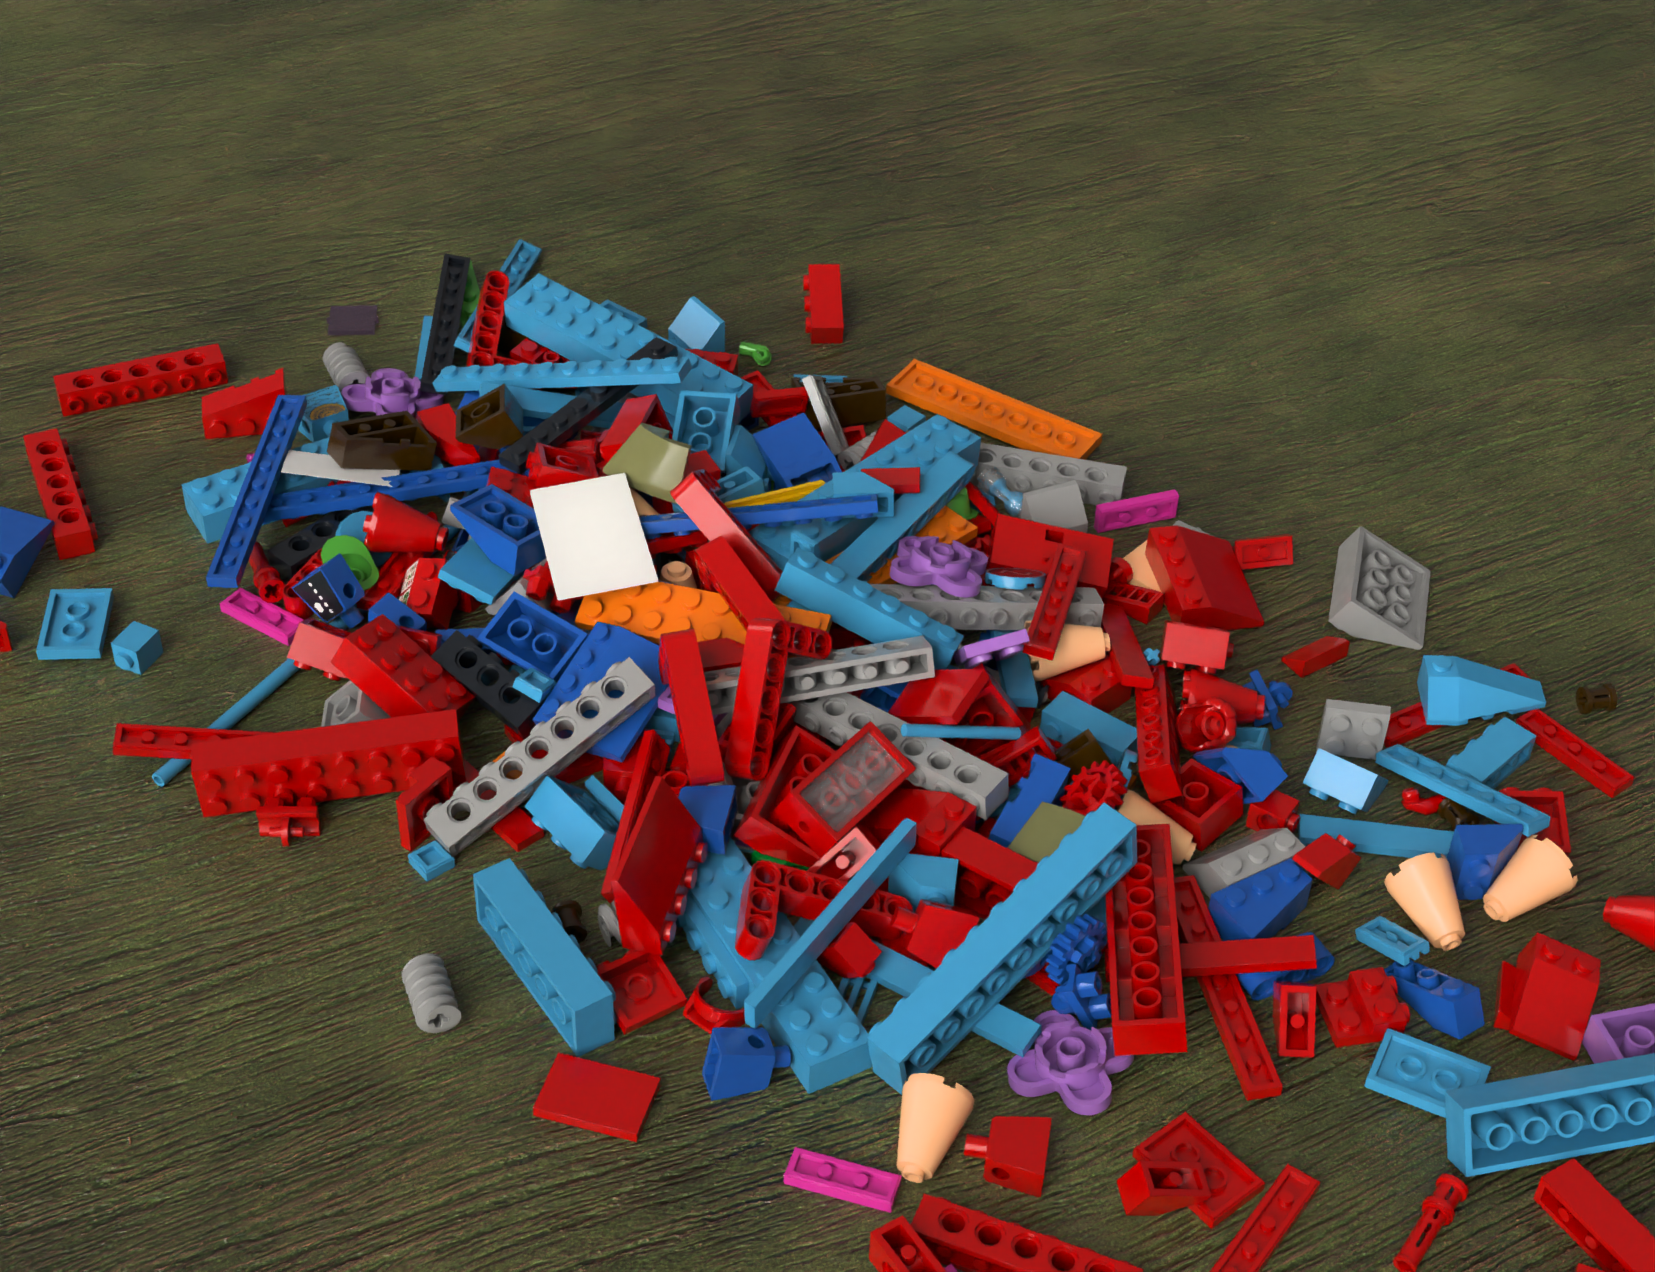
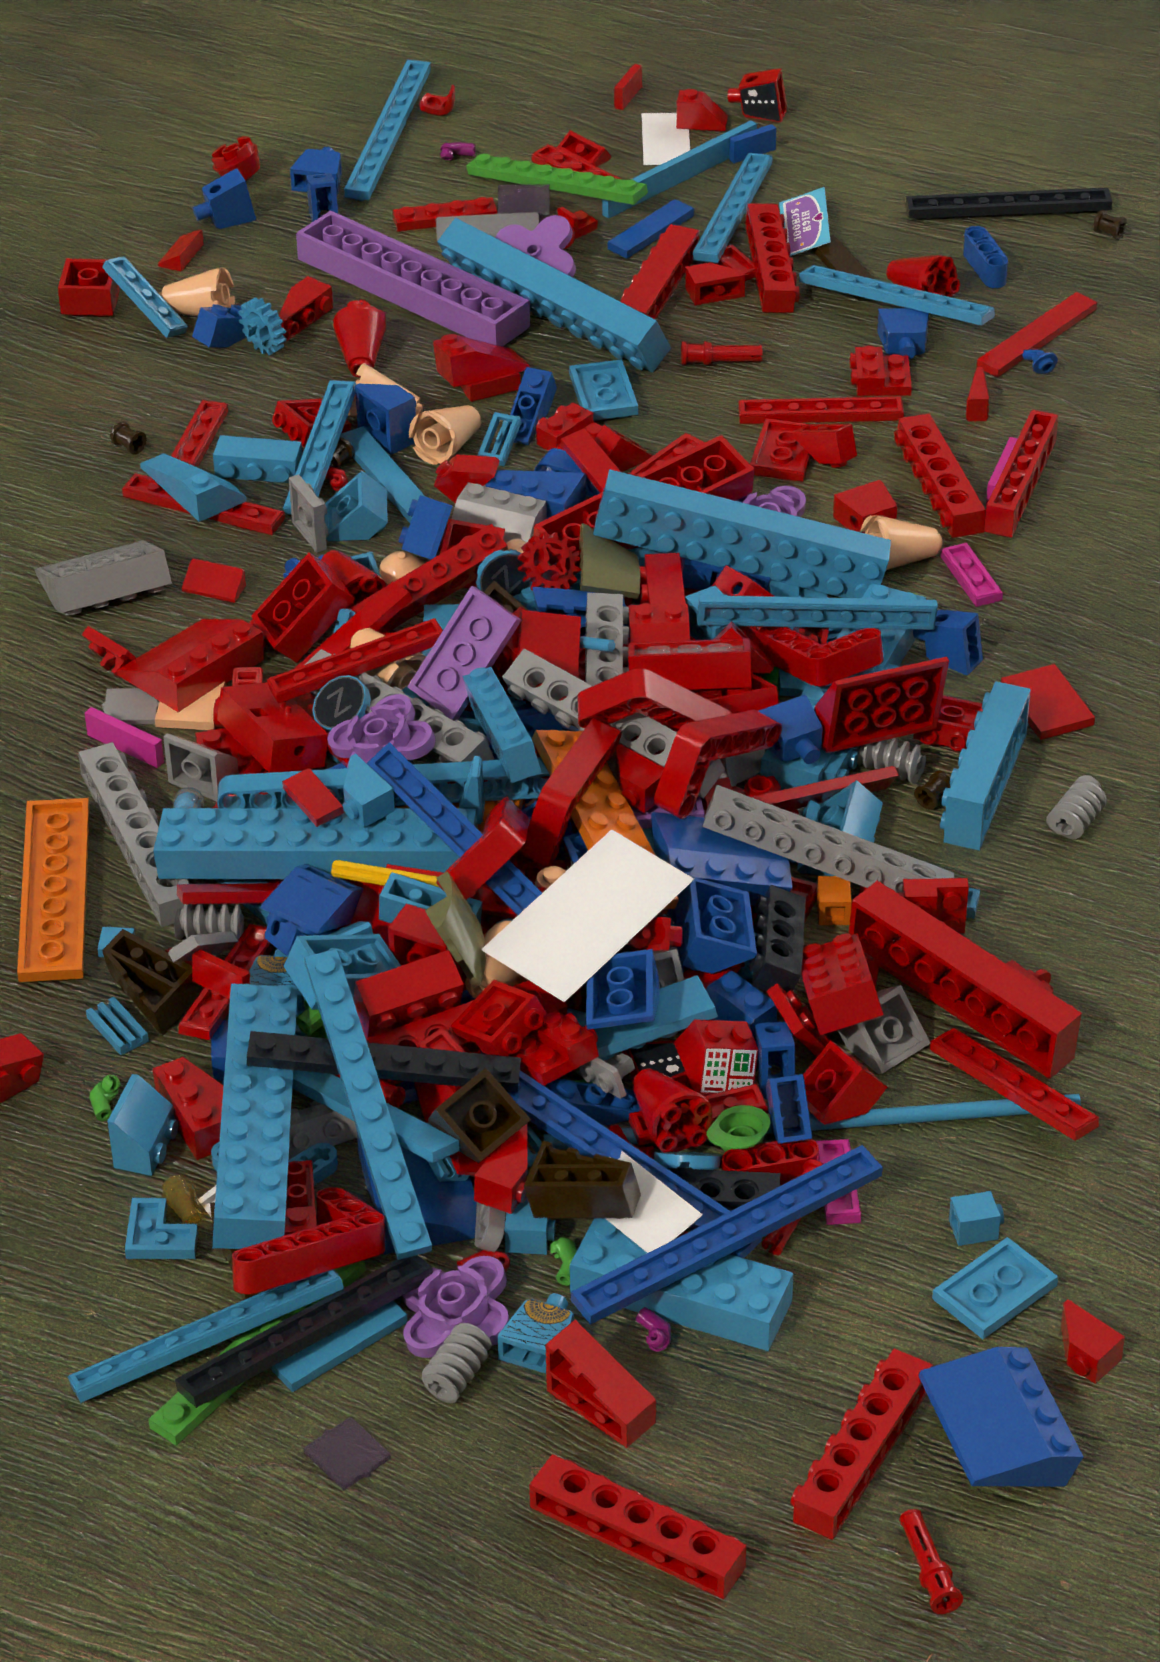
camera: 125 degrees left, 0 degrees up
dark azure tile [512,667,557,703] -> none
red hair [1175,697,1237,753] -> none

